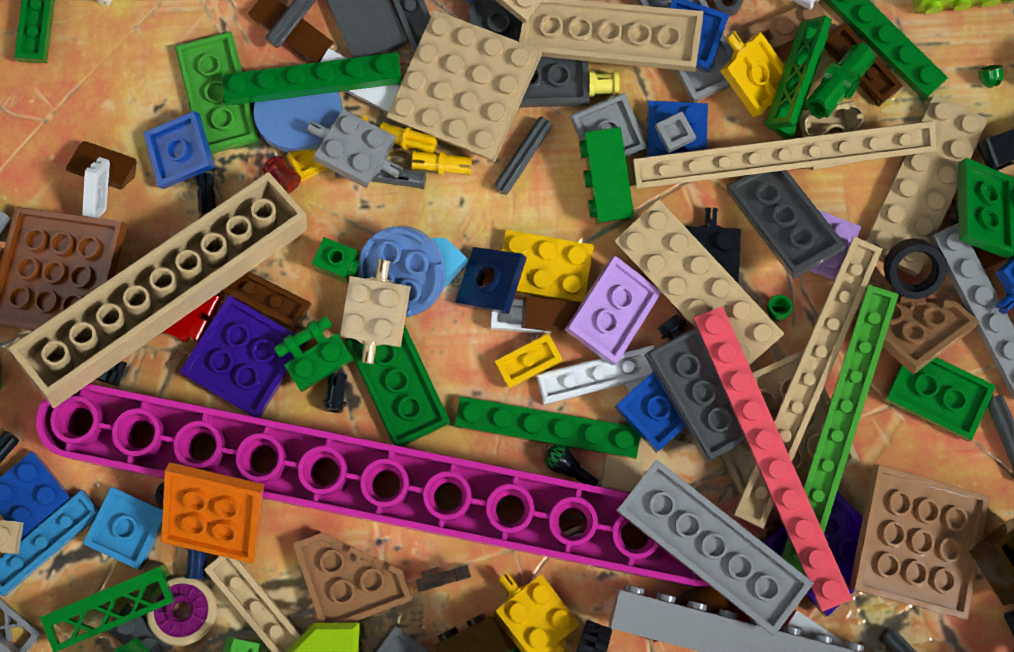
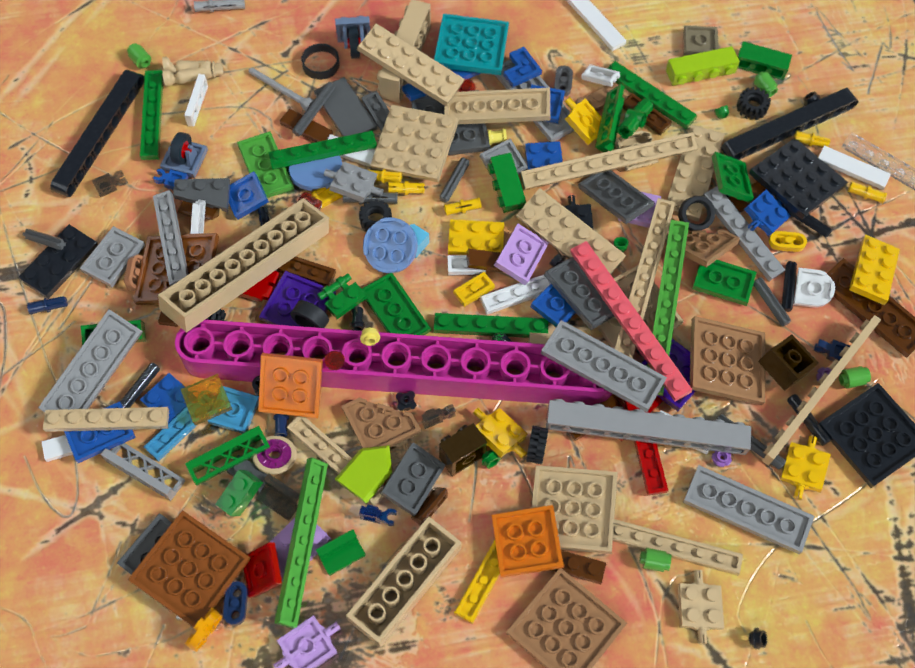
camera: 10 degrees left, 15 degrees down
green brick [312,237,360,284] -> none
tan plate [340,259,411,364] -> none
dark blue piece [455,247,527,314] -> none
light grey plate [655,111,696,153] -> none
none -> blue plate [153,169,189,190]
none -> light grey plate [153,190,189,286]
none -> sand blue plate [160,132,208,178]
none -> dark grey wing [173,178,230,212]
none -> clear yellow plate [180,374,233,425]
none -> black tyre [290,300,329,328]
none -> clear red plate [325,351,345,370]
none -> black tyre [359,199,392,232]
none -> light yellow plate [360,328,380,346]
none -> black plate [396,391,417,411]
none -> yellow pin [444,197,482,216]

